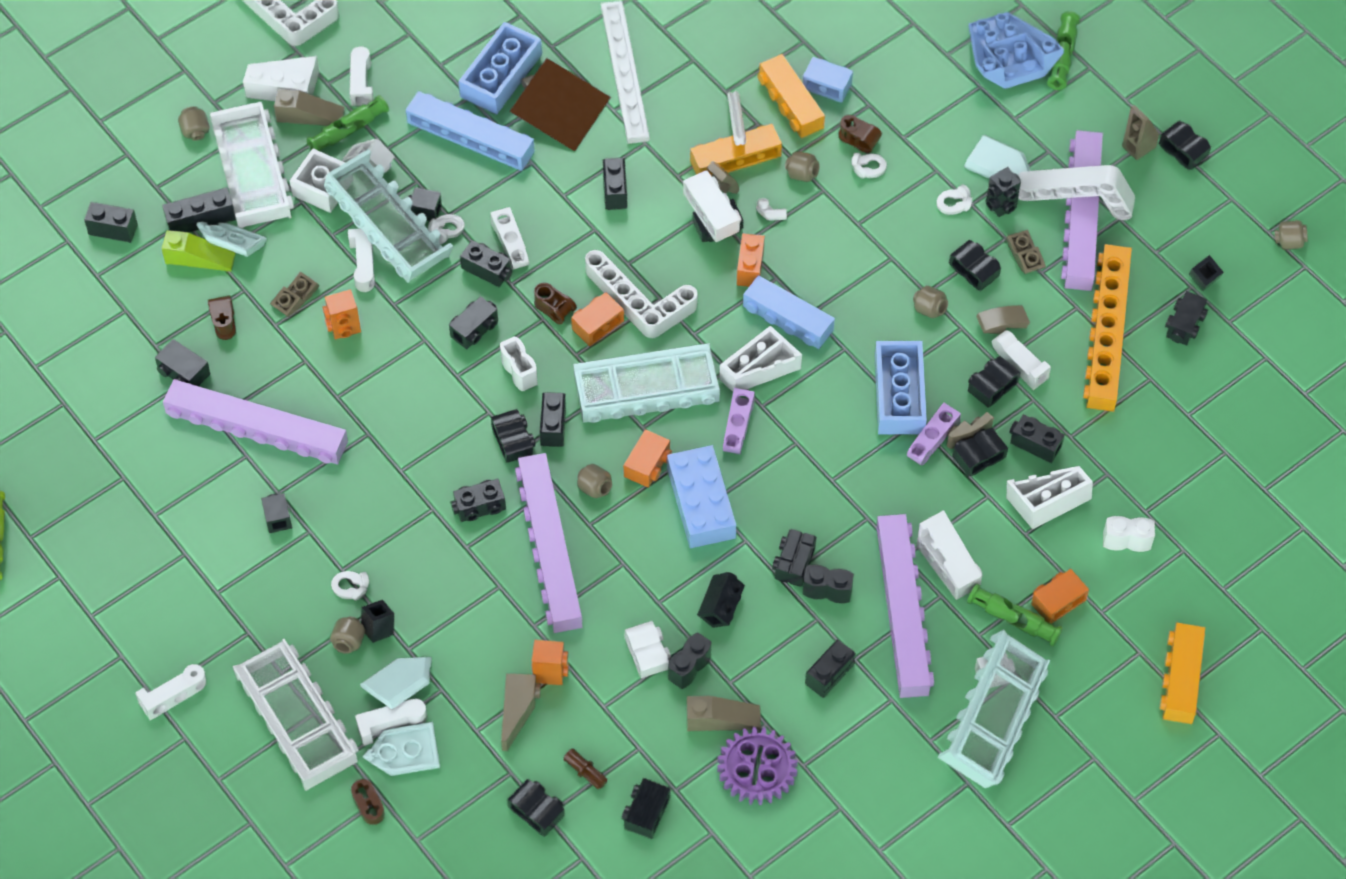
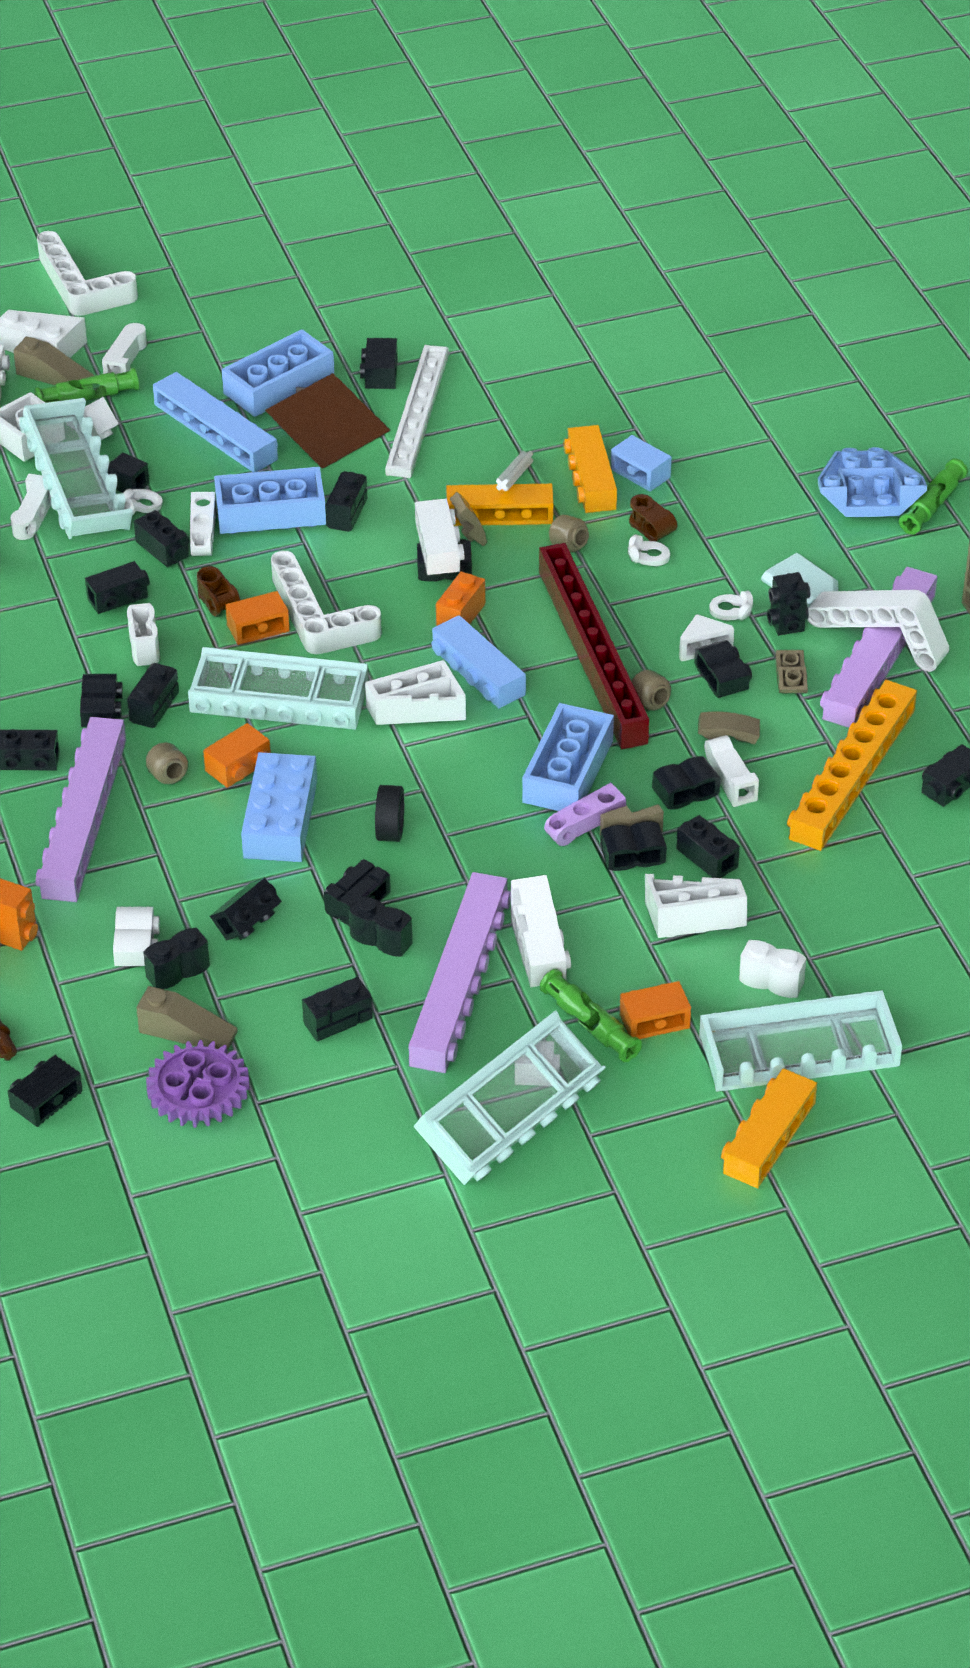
camera: 20 degrees right, 15 degrees down
lavender leg [723,388,755,454] -> none
white arm [756,198,787,220] -> none
none -> light blue brick [214,467,326,534]
none -> black brick [360,338,398,389]
none -> black tyre [375,785,405,842]
none -> dark red brick [539,543,649,750]
none -> white slope [679,614,734,661]
none -> window [699,990,902,1092]

